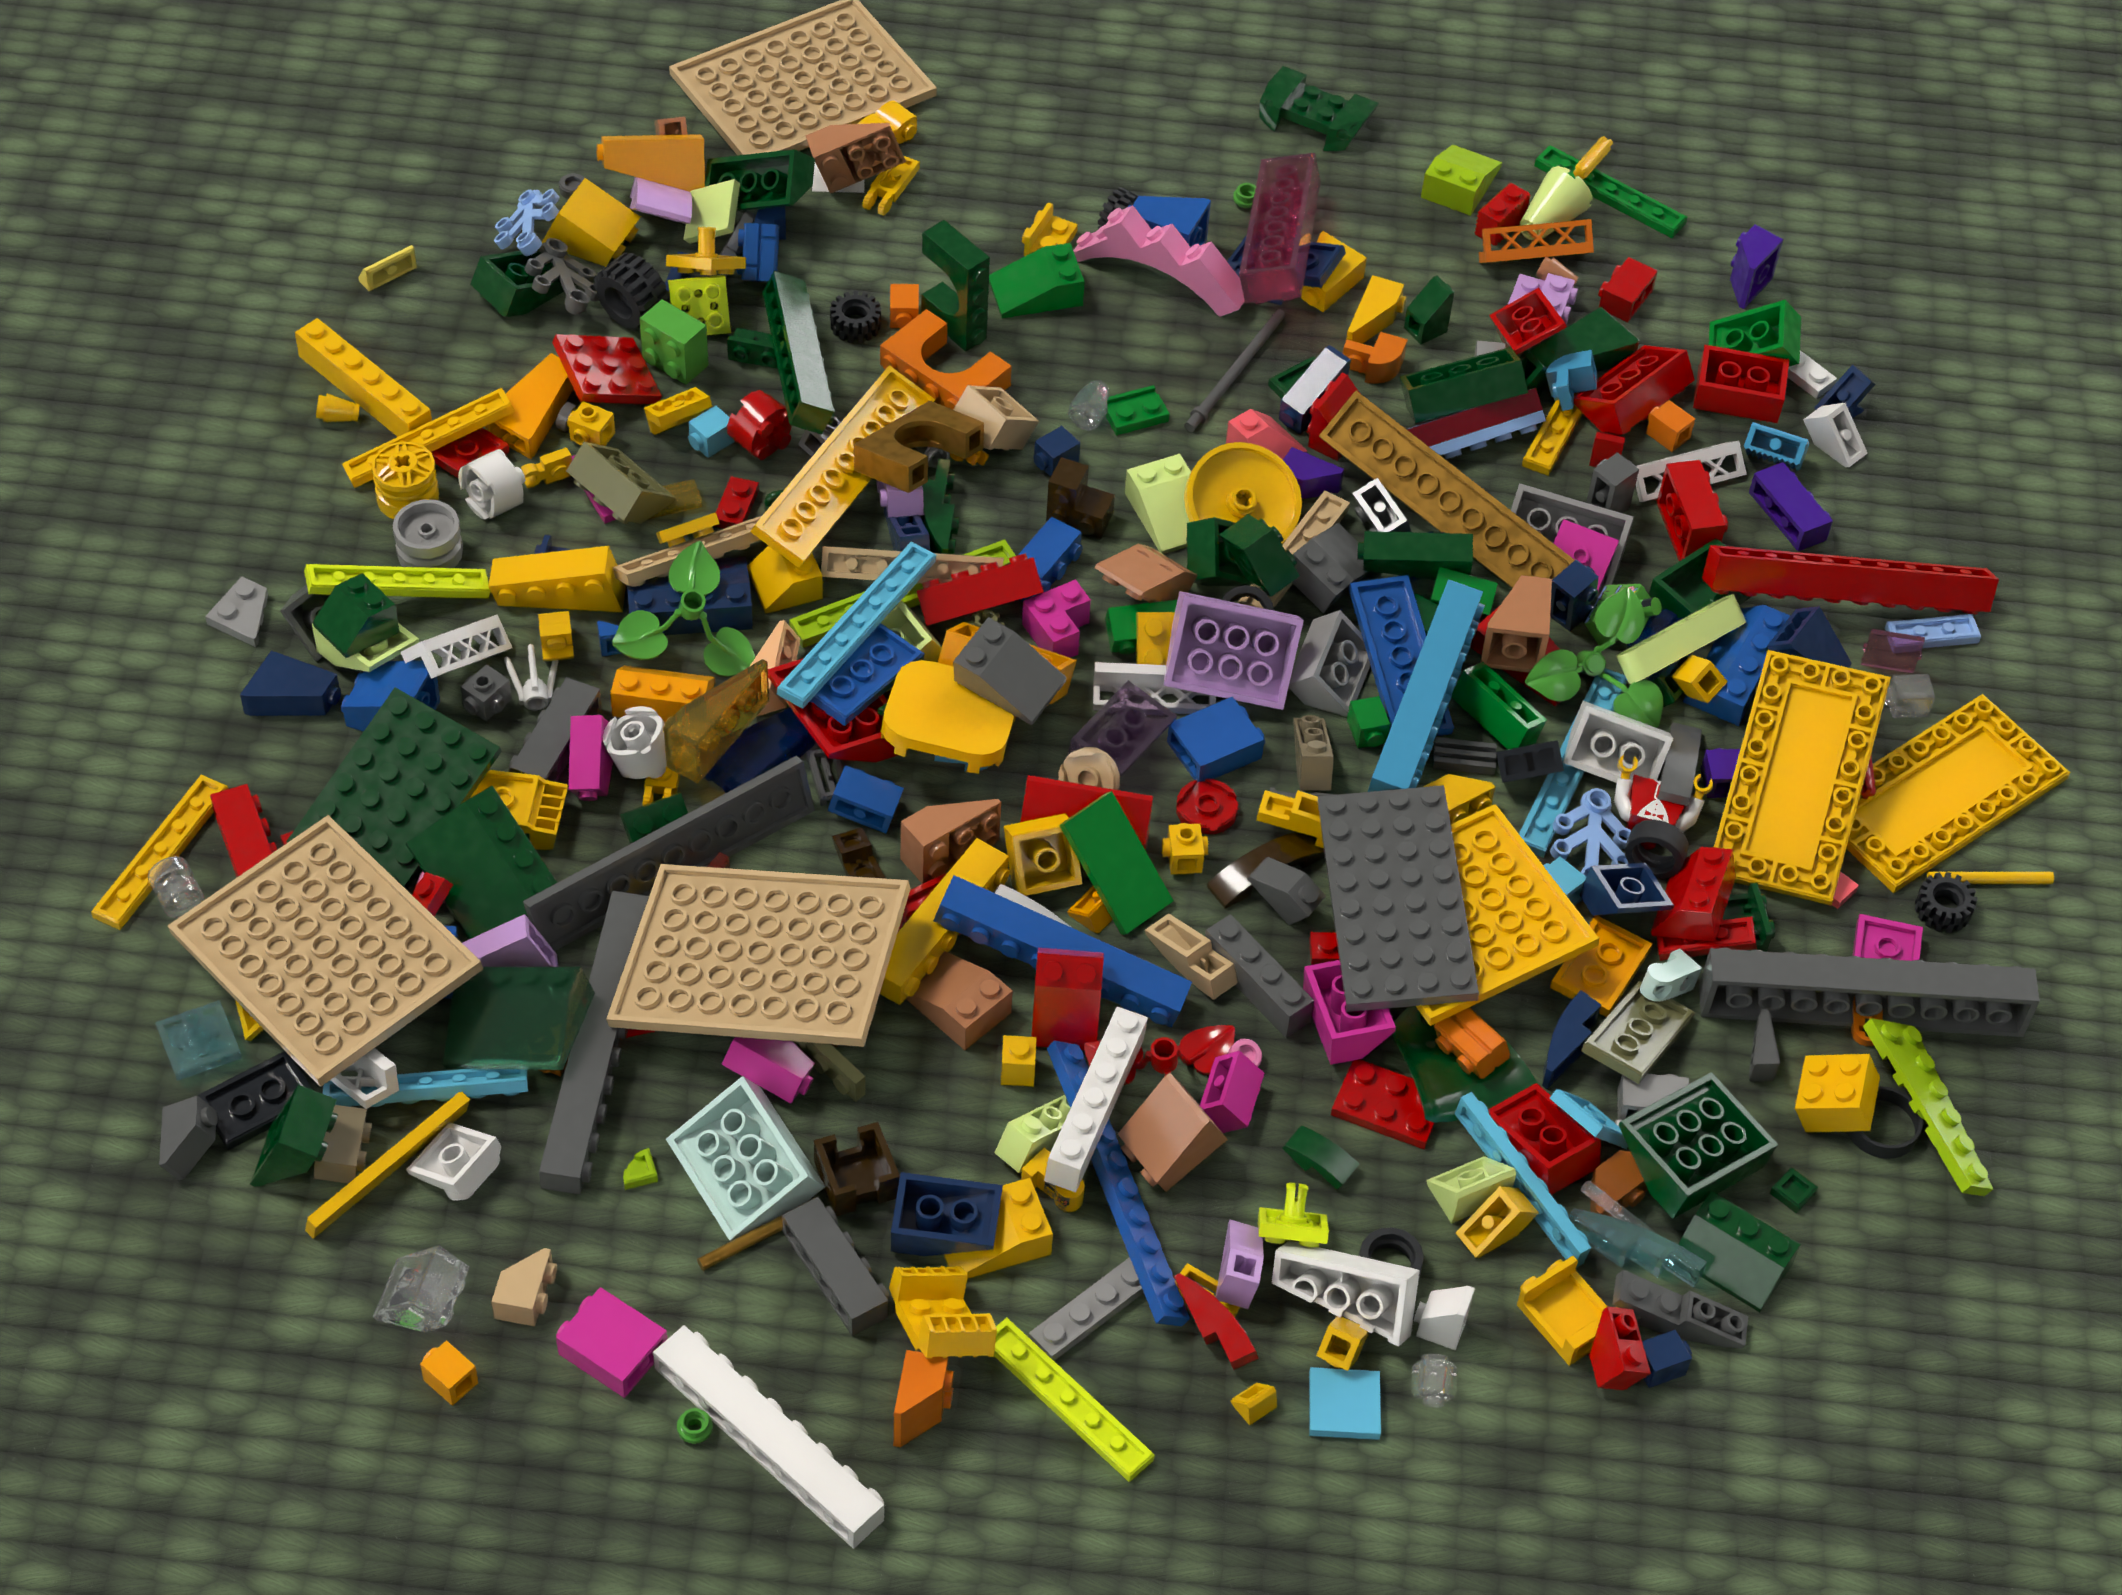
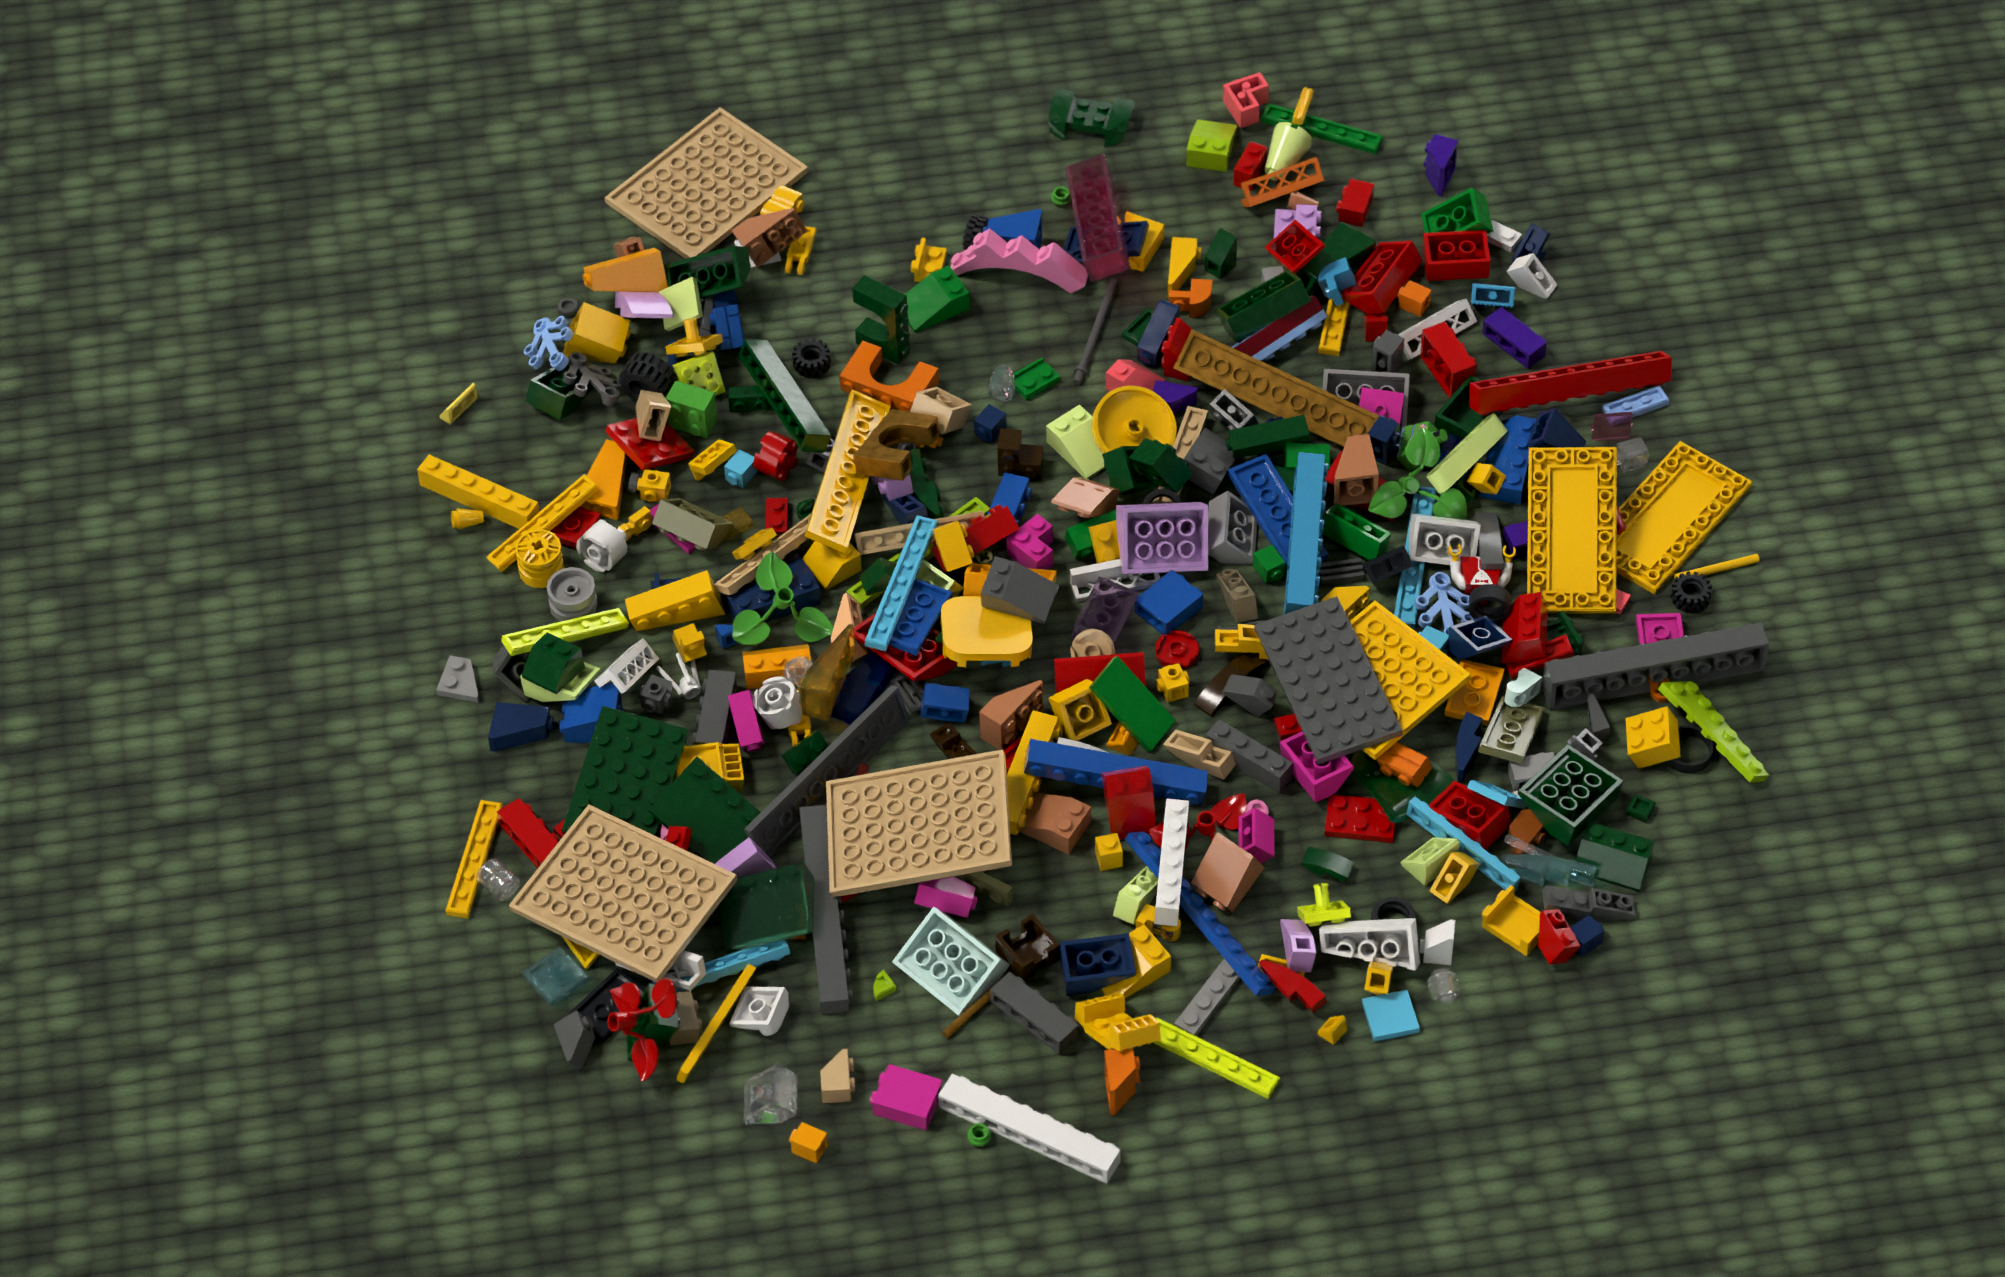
camera: 10 degrees left, 0 degrees up
orange brick [890,284,919,328] -> none
none -> red plant [607,979,677,1082]
none -> tan slope [636,390,671,441]
none -> clear wheel [782,656,813,687]
none -> dark green slope [860,557,897,595]
none -> yellow brick [932,521,975,572]
none -> coral brick [1223,72,1269,128]
none -> flat silver brick [1565,728,1603,761]

